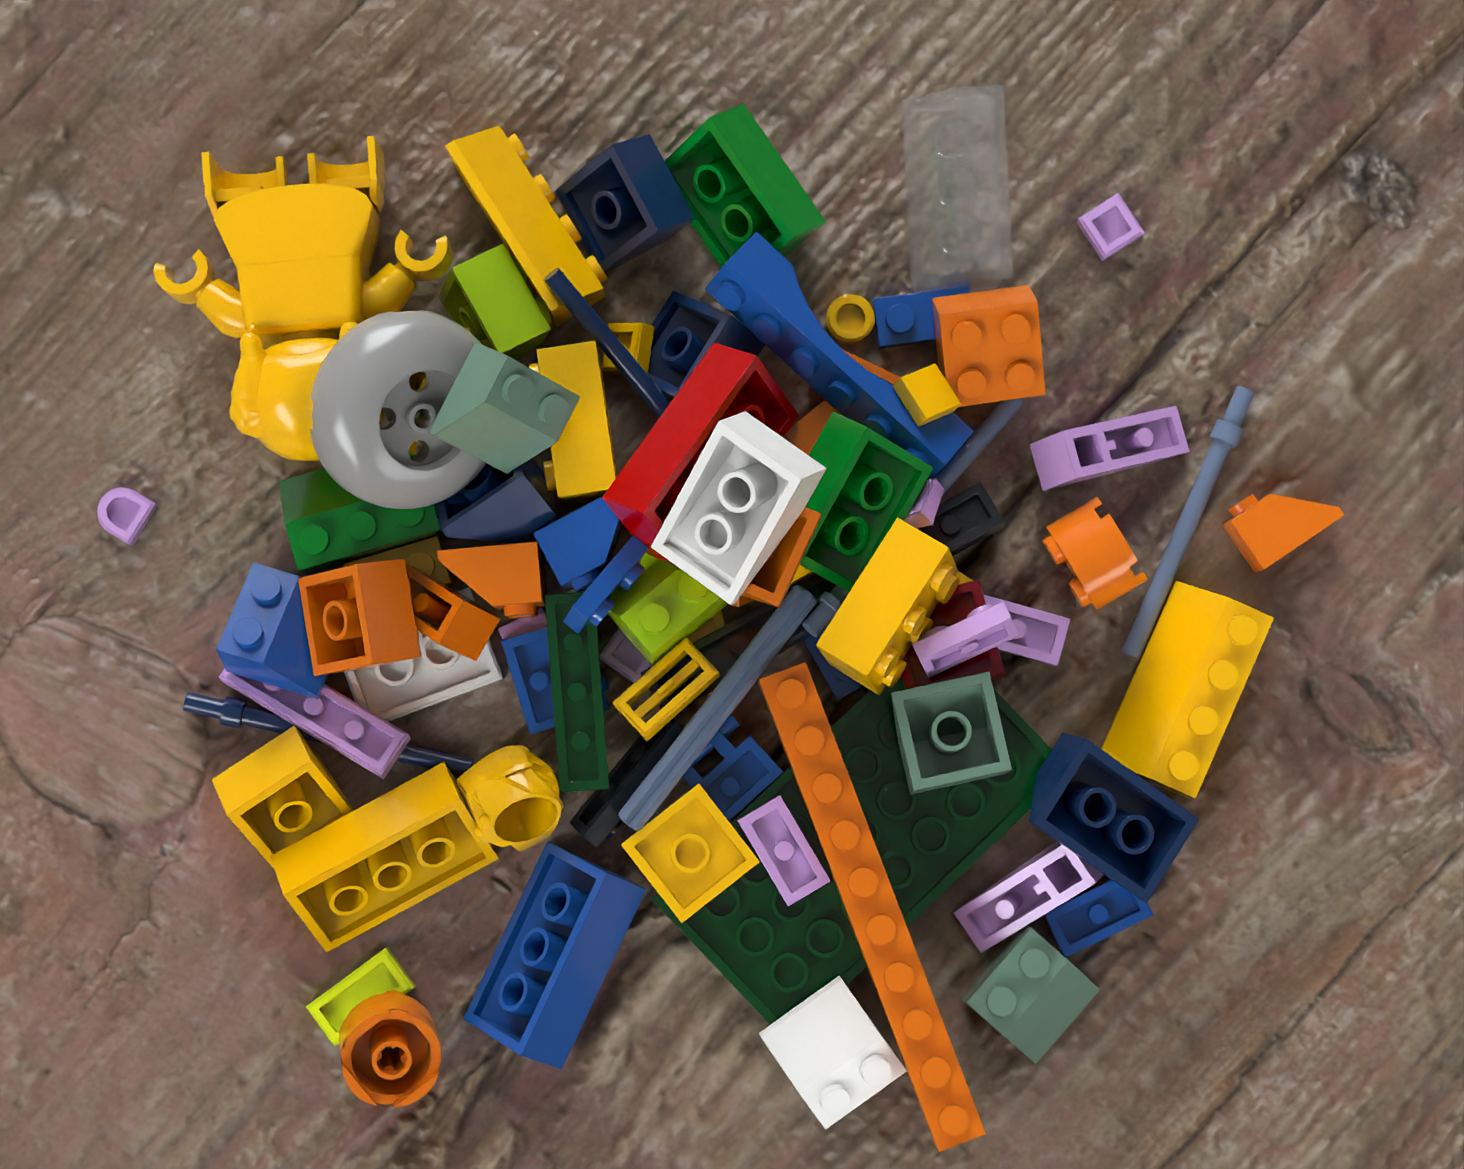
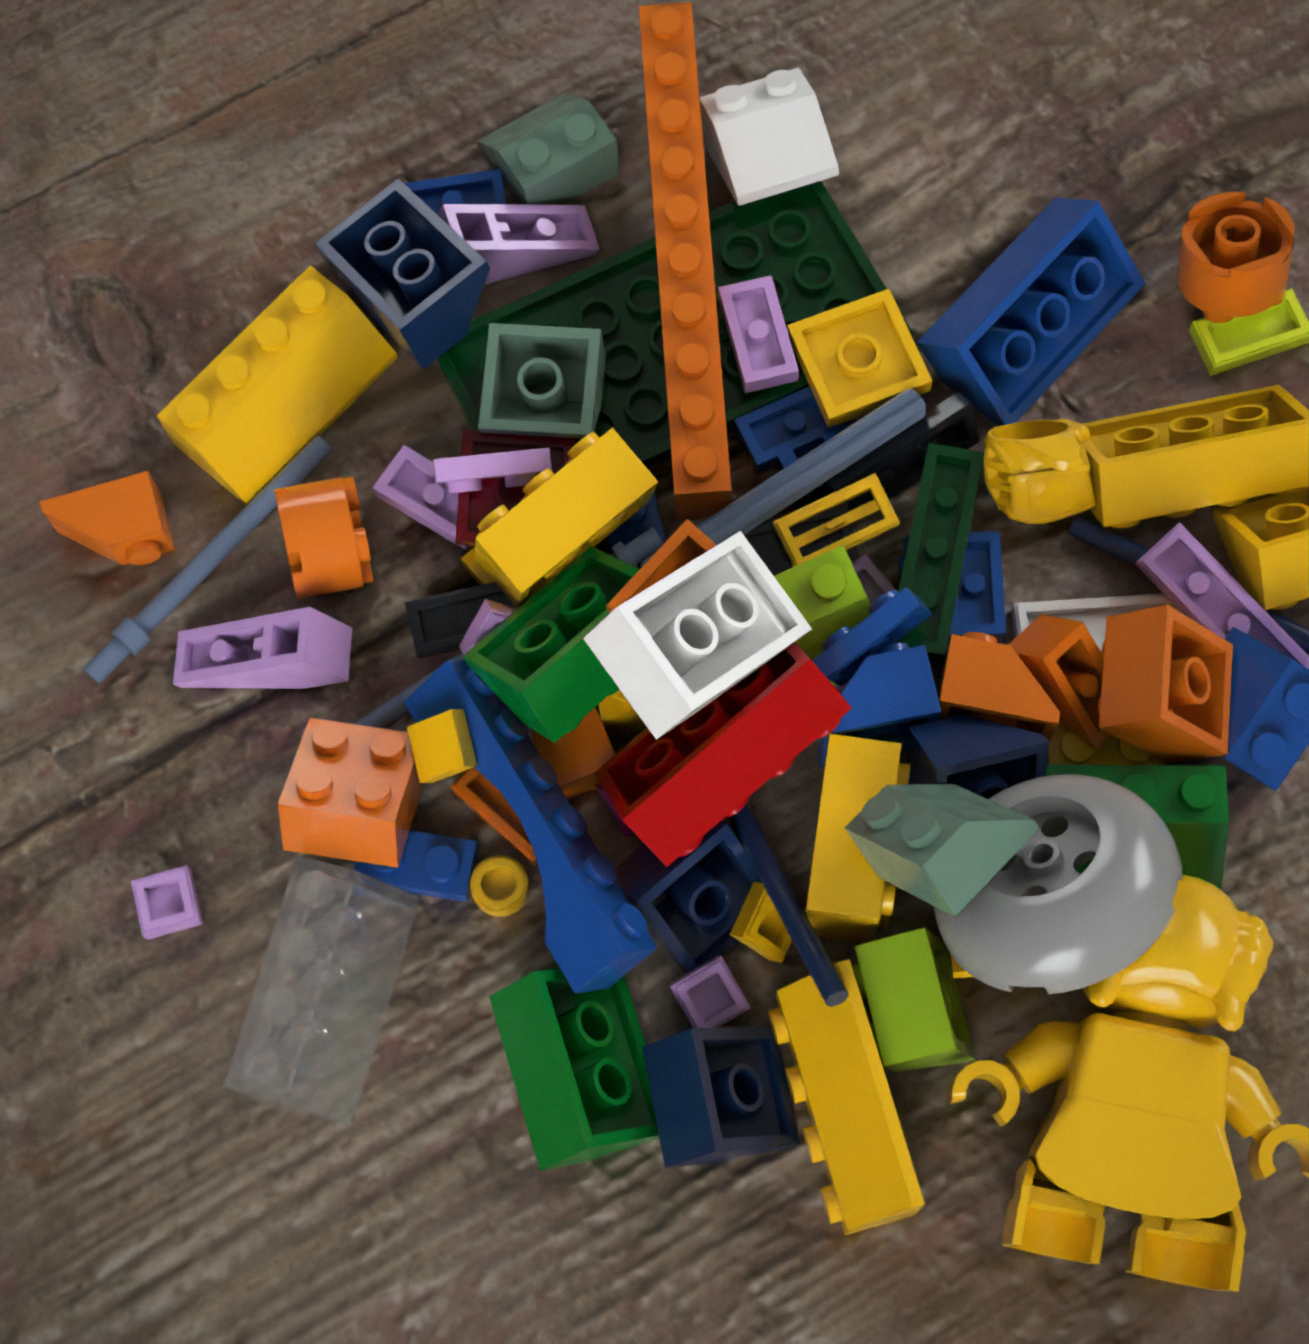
camera: 155 degrees left, 15 degrees down
none -> lavender tile [668,955,751,1028]

